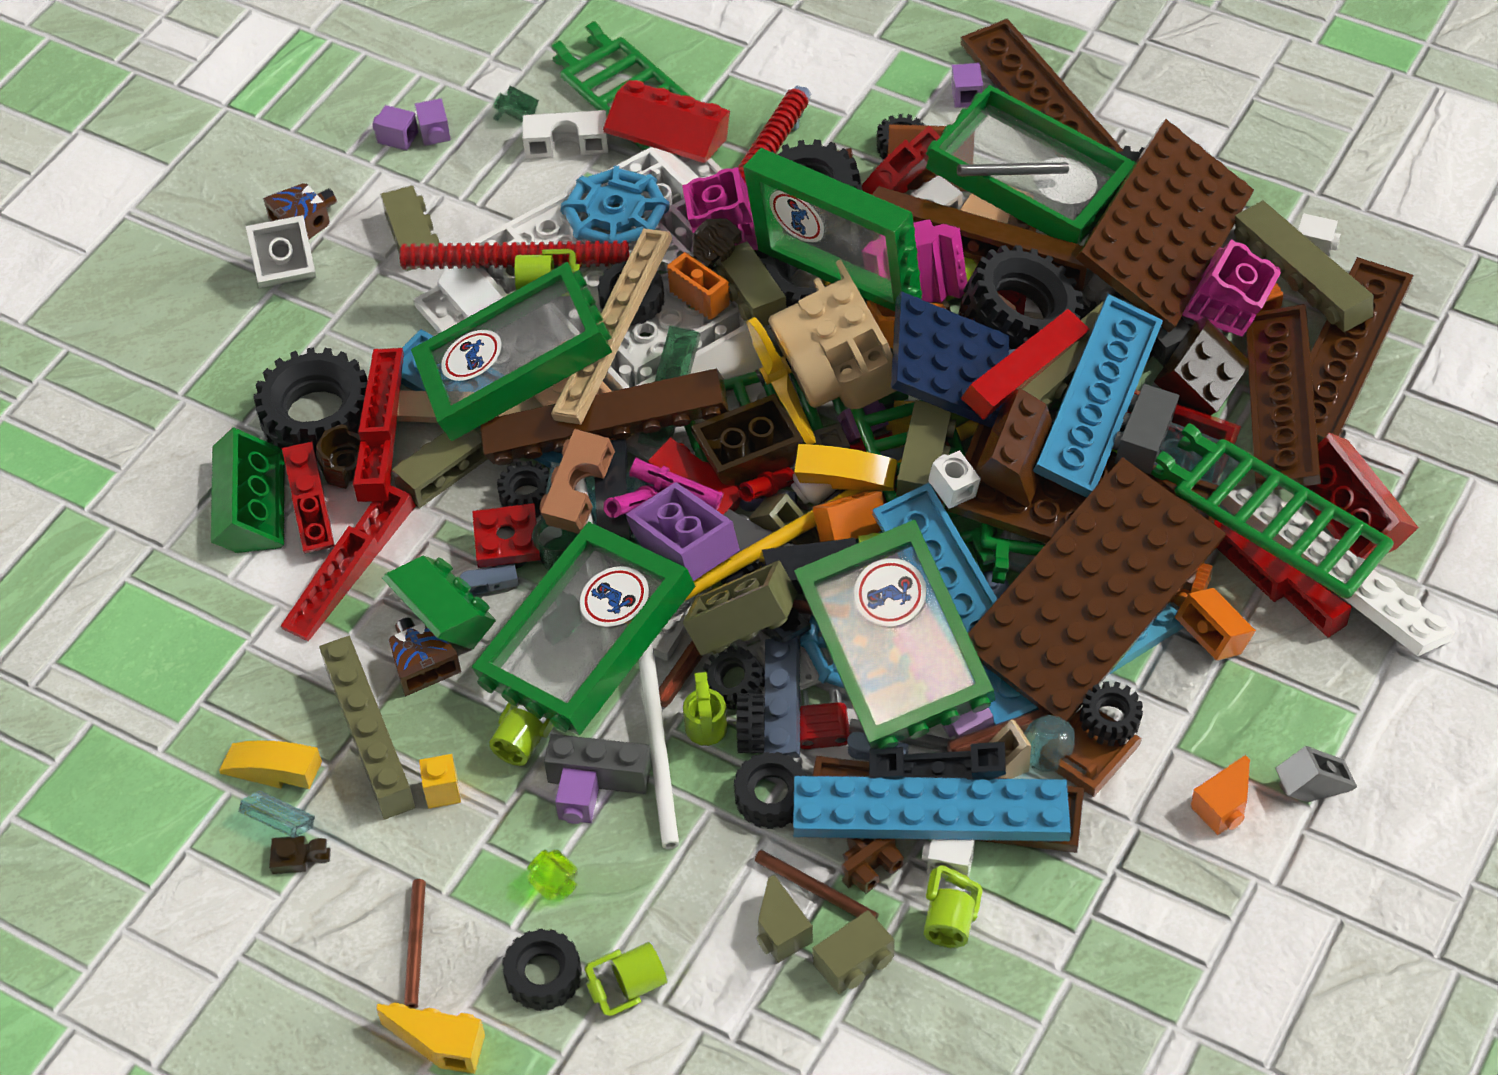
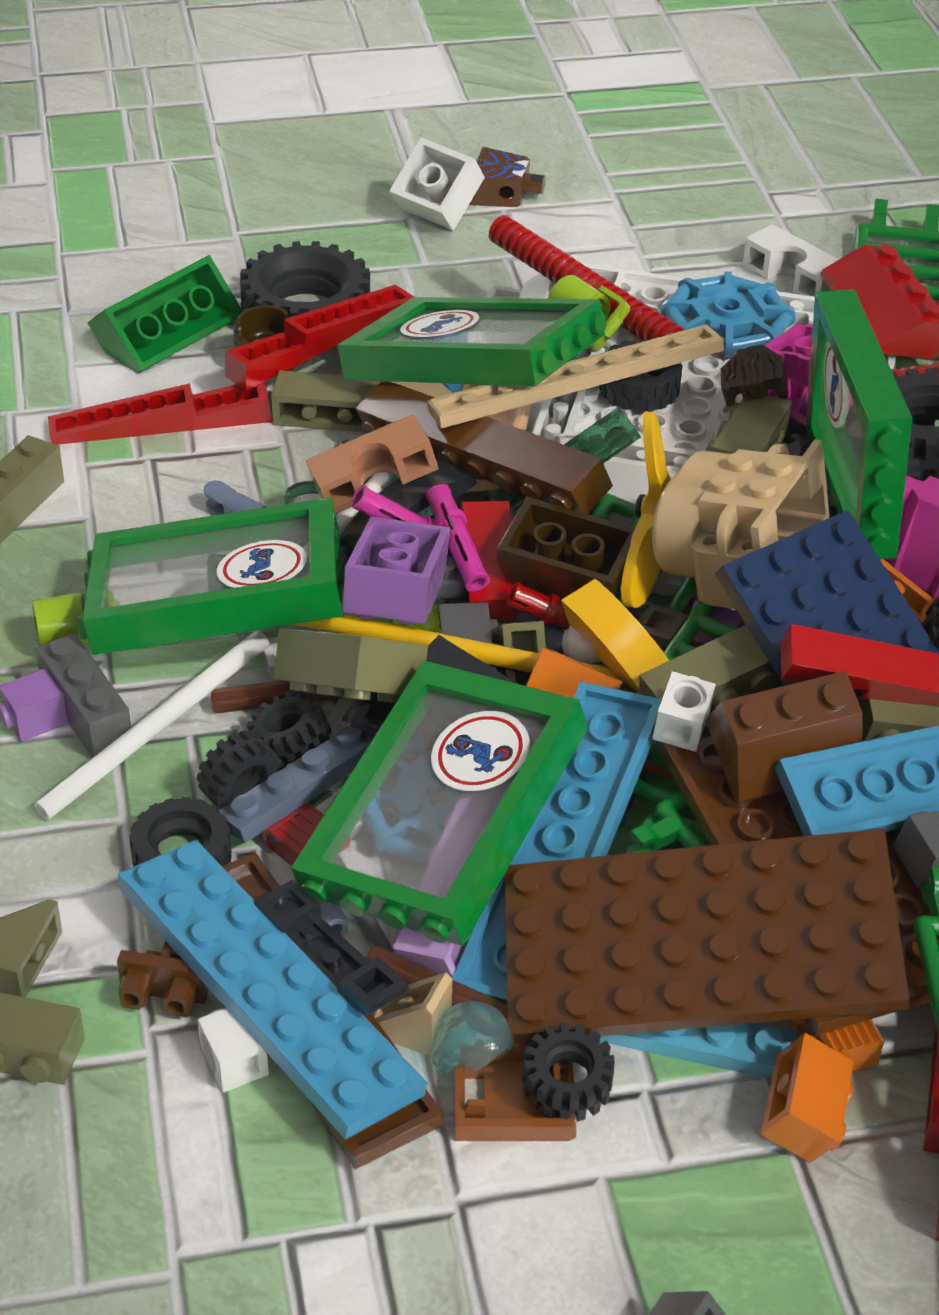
camera: 45 degrees right, 10 degrees down
red slope [282,442,335,554] -> none
medium lavender brick [372,105,419,151] -> none
olive brick [380,185,440,272] -> none
green slope [382,555,496,649] -> none
torso [389,618,461,697] -> none
medium lavender brick [415,98,451,146] -> none
red piece [472,503,541,569] -> none
clear green bracket [493,85,539,122] -> none
orange brick [667,252,731,320] -> none
lime piece [683,672,728,746] -> none
copper bar [755,850,879,919] -> none
lime piece [924,865,982,948] -> none
orange slope [1191,755,1250,835] -> none

